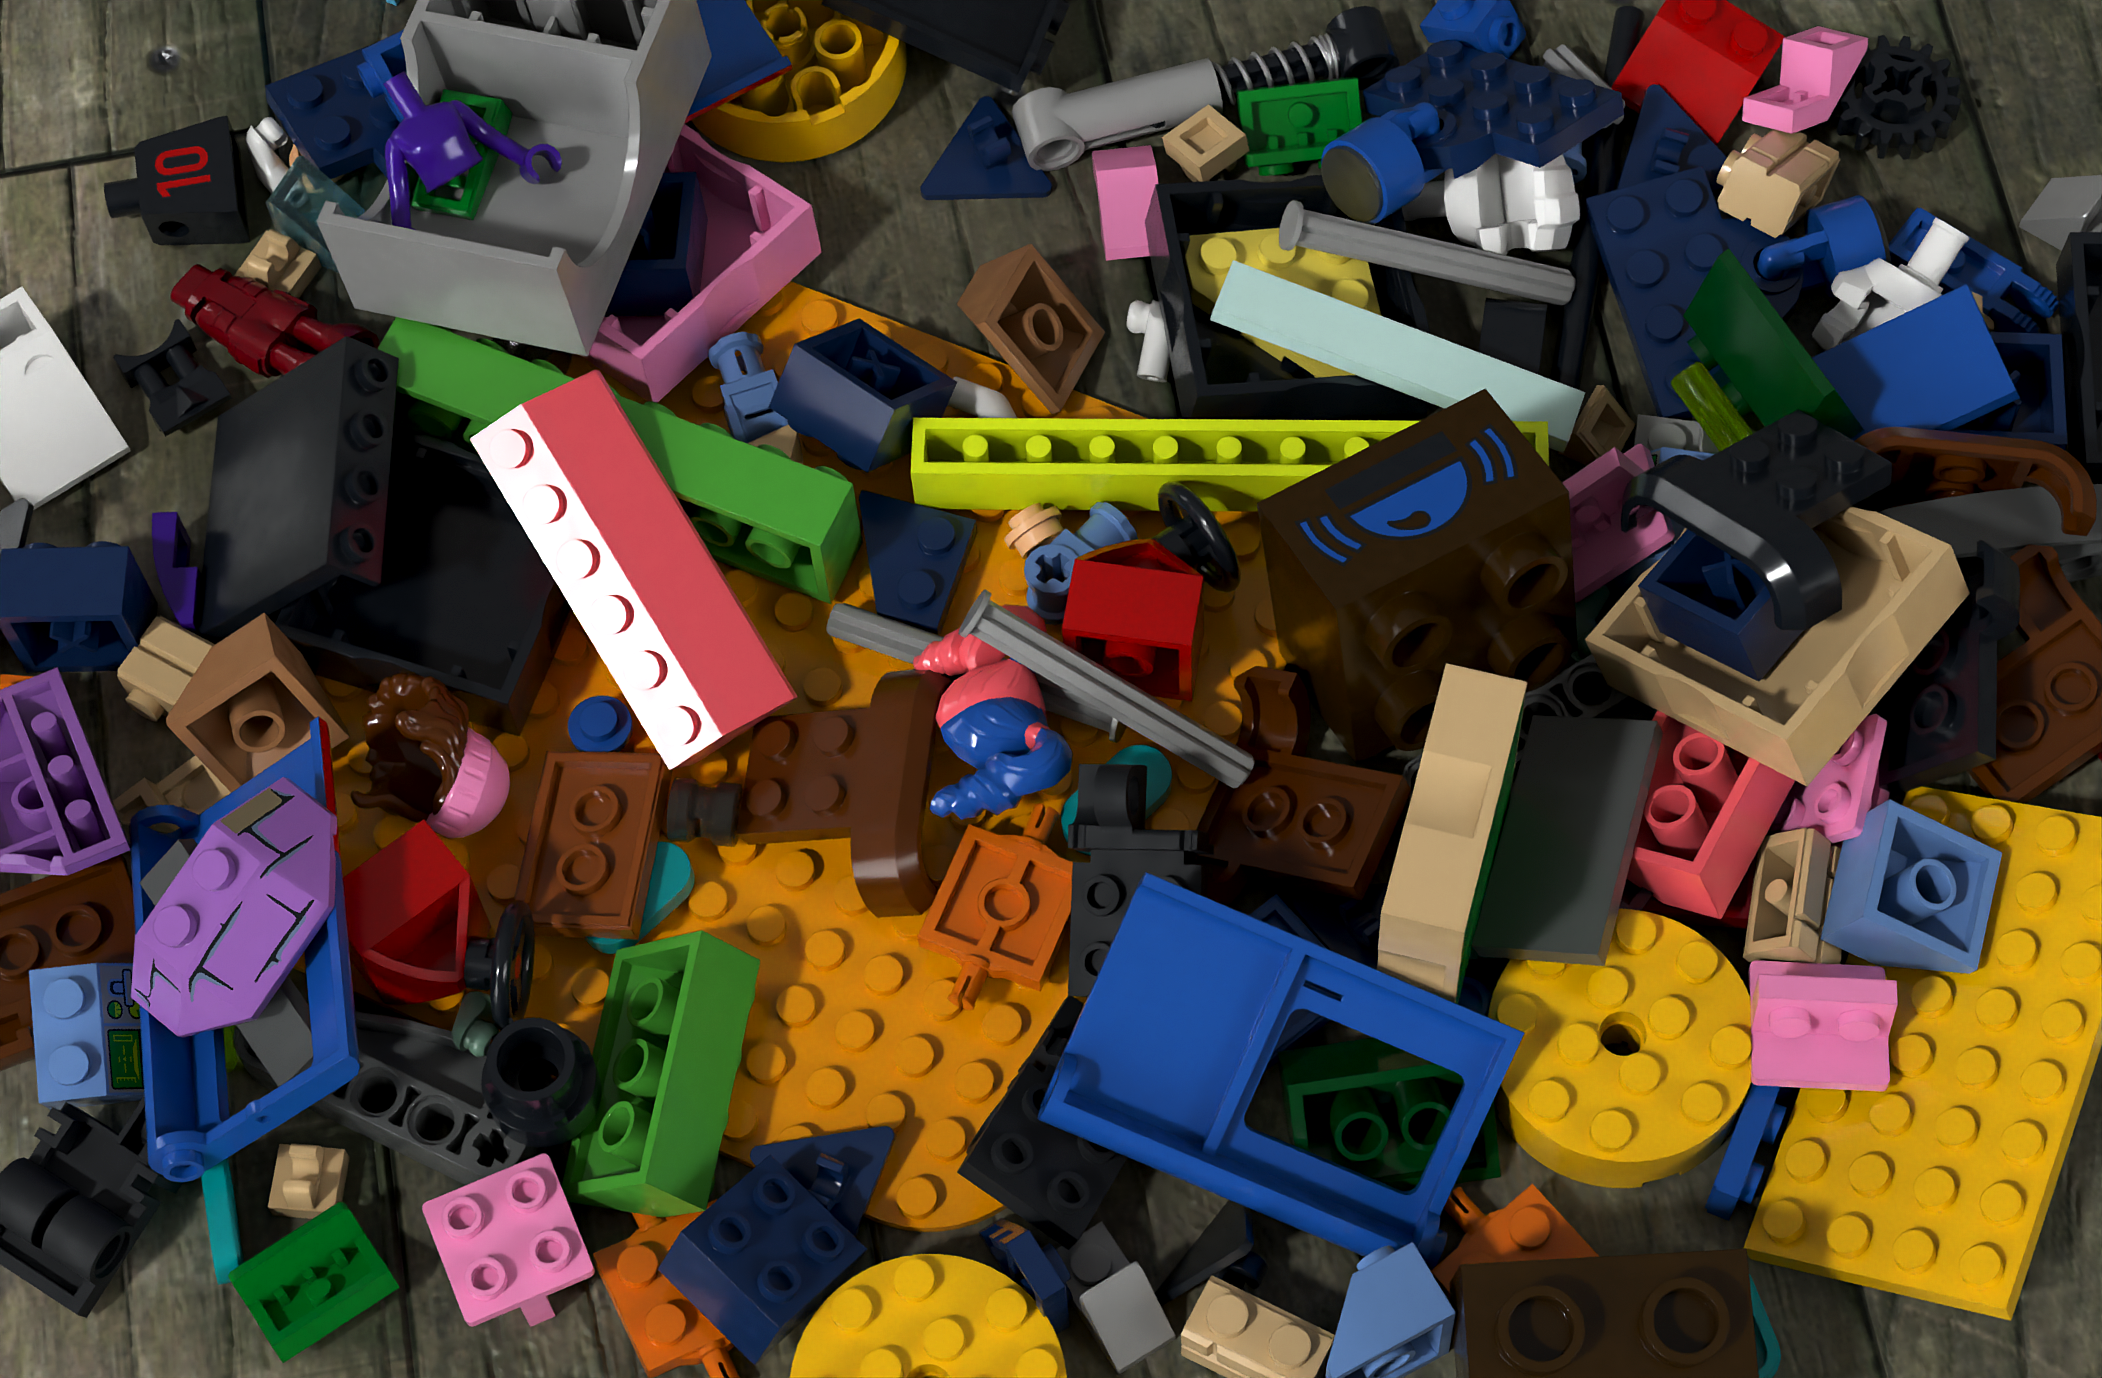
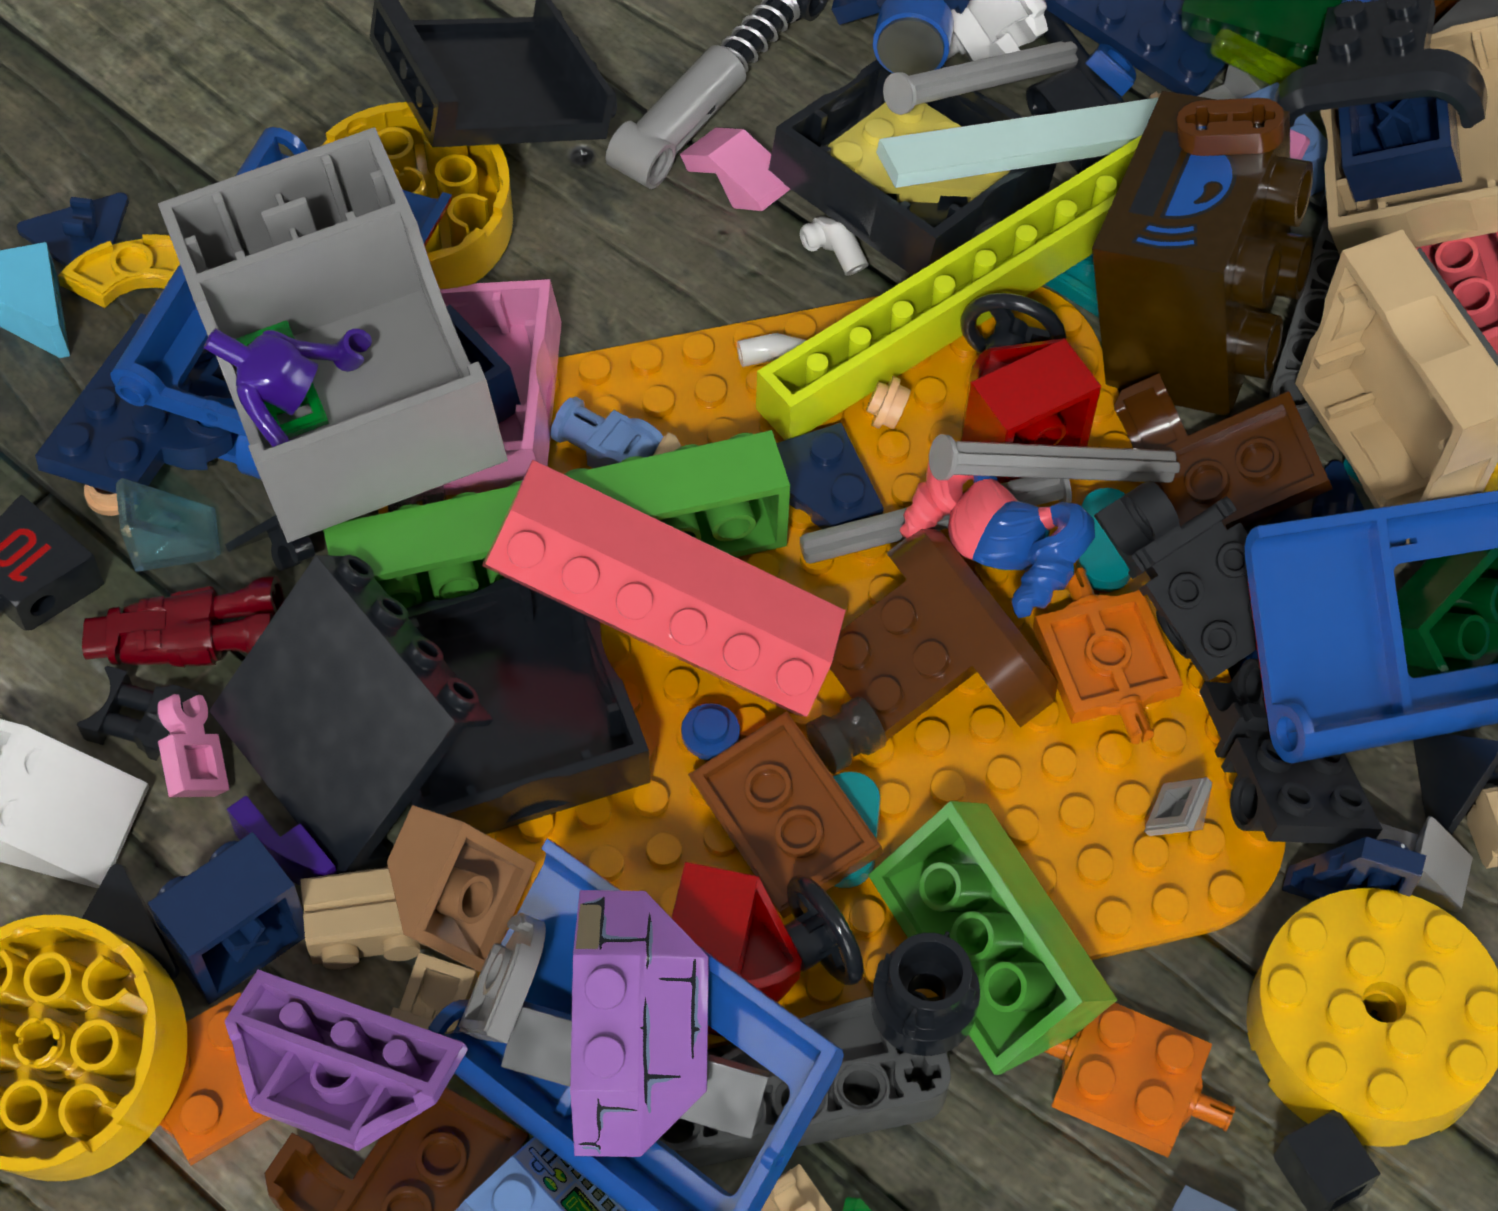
camera: 45 degrees left, 5 degrees down
tan tile [234,229,322,298] -> none
white arm [245,117,305,208] -> none
reddish brown hair [351,673,510,839] -> none
bright pink bracket [422,1153,595,1327] -> none
sand green arm [451,991,499,1057] -> none
dark blue brick [658,1154,867,1365] -> none
dark blue piece [750,1126,896,1238] -> none
dark blue brick [769,318,957,473] -> none
dark blue piece [920,96,1052,200] -> none
medium nougat slope [957,244,1105,414] -> none
medium blue connector [1024,502,1138,625] -> none
tan tile [1162,104,1249,182] -> none
green bracket [1236,77,1362,176] -> none
none -> bright pink plate [158,694,230,797]
none -> light grey tile [458,913,546,1044]
none -> blue tile [1085,44,1136,96]
none -> light grey slope [1144,777,1212,836]
none -> reddish brown beam [1176,98,1285,156]

